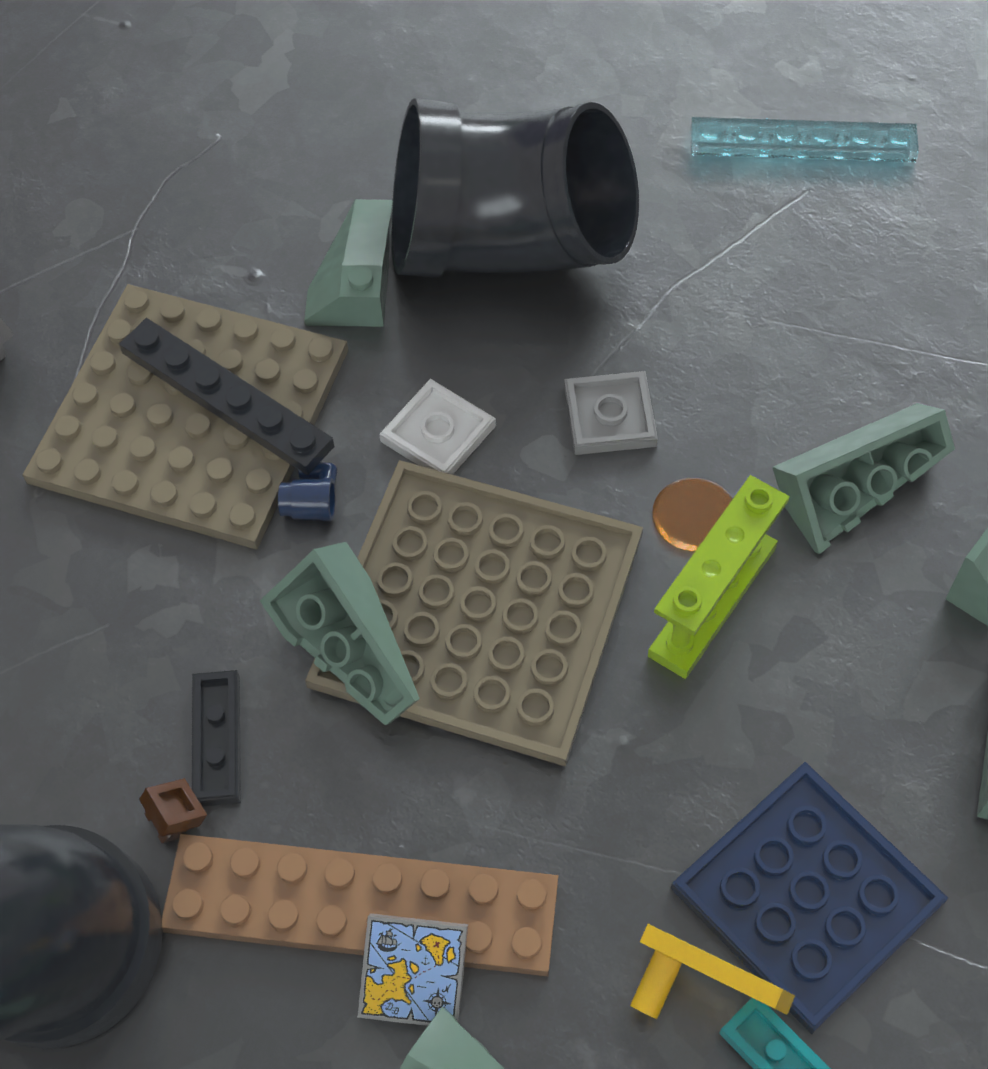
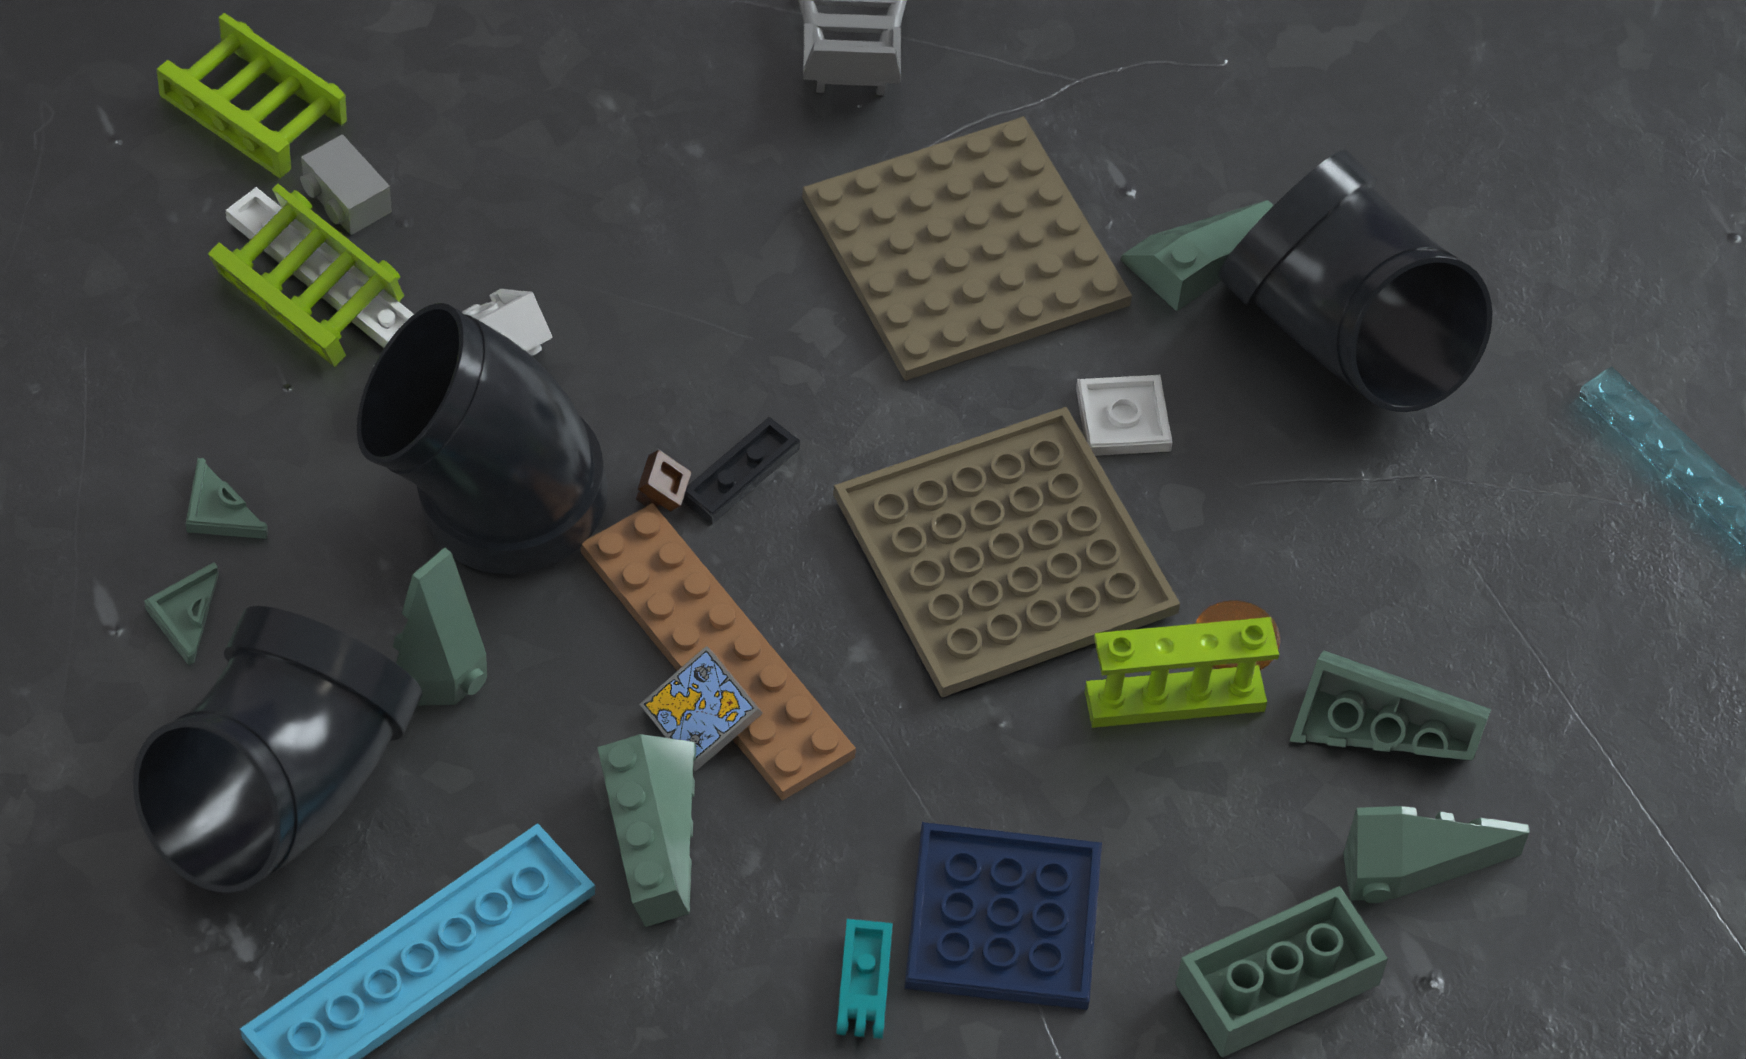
camera: 40 degrees right, 5 degrees down
black plate [119,317,335,476] -> none
sand green wedge [260,542,420,725] -> none
dark blue piece [278,462,337,521] -> none
light grey tile [564,371,658,455] -> none
yellow piece [630,924,795,1019] -> none

